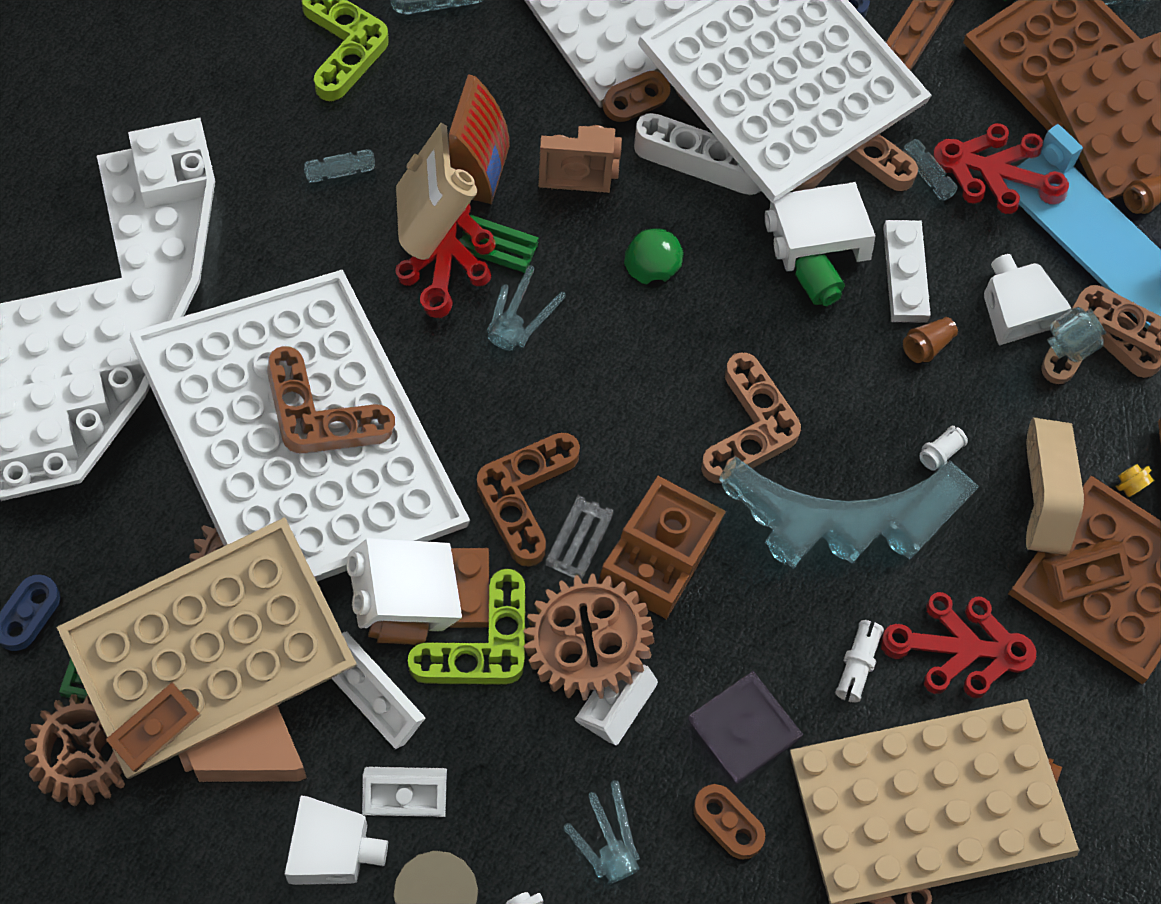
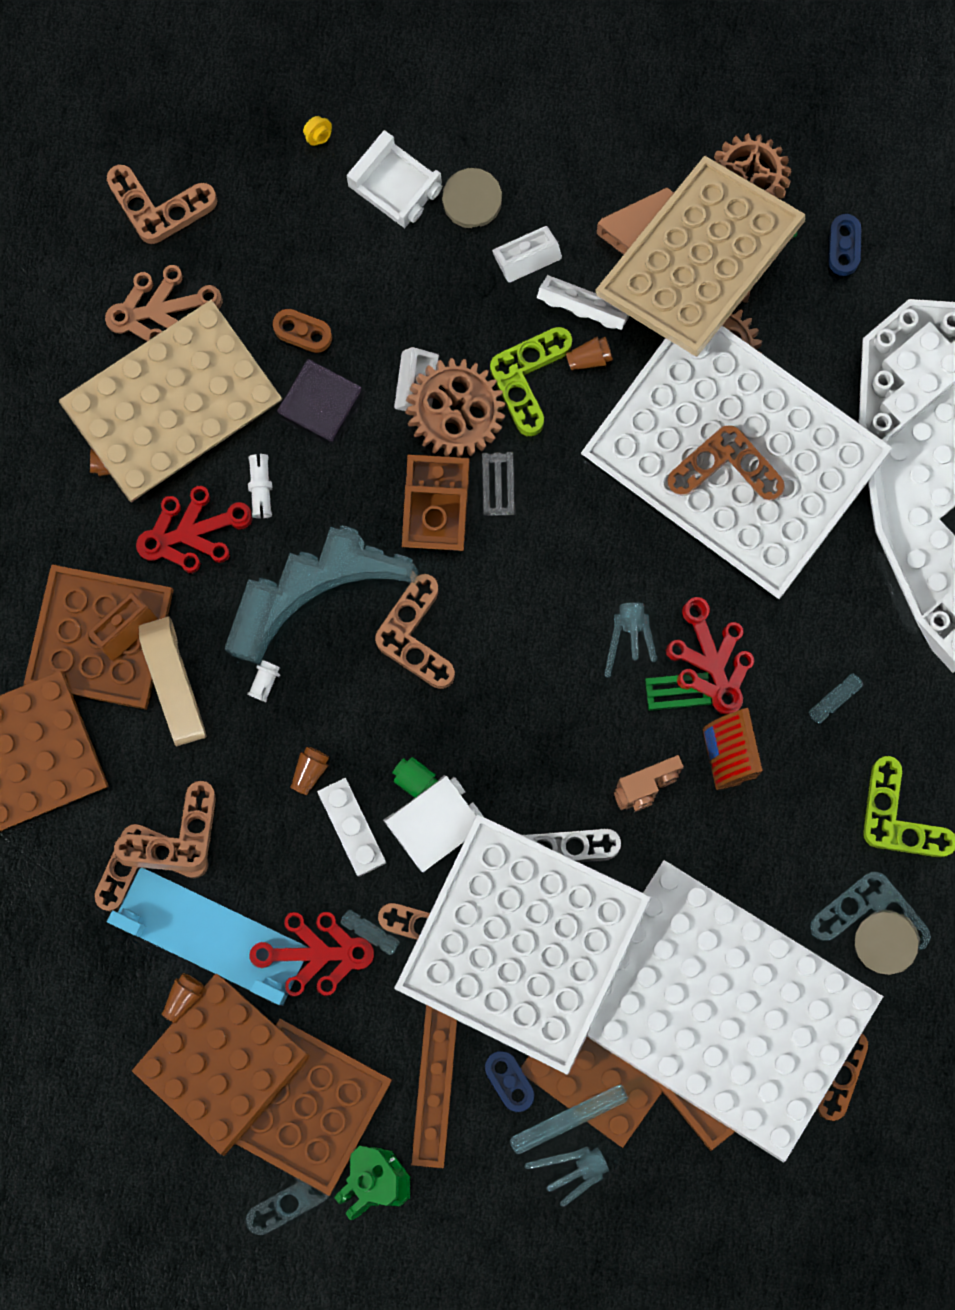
camera: 165 degrees right, 15 degrees up
dark orange plate [106,682,201,772] -> none
white torso [285,796,388,885] -> none
white panel [347,538,462,631] -> none
tan door [396,123,477,260] -> none
dark orange plate [450,548,489,628] -> none
dark orange beam [477,432,580,566] -> none
clear light blue plant [564,780,640,884] -> none
dark orange plate [603,71,670,122] -> none
green hair [624,229,684,284] -> none
white torso [984,254,1071,345] -> none
clear light blue head [1047,307,1107,362] -> none
yellow plate [1116,464,1154,497] -> none

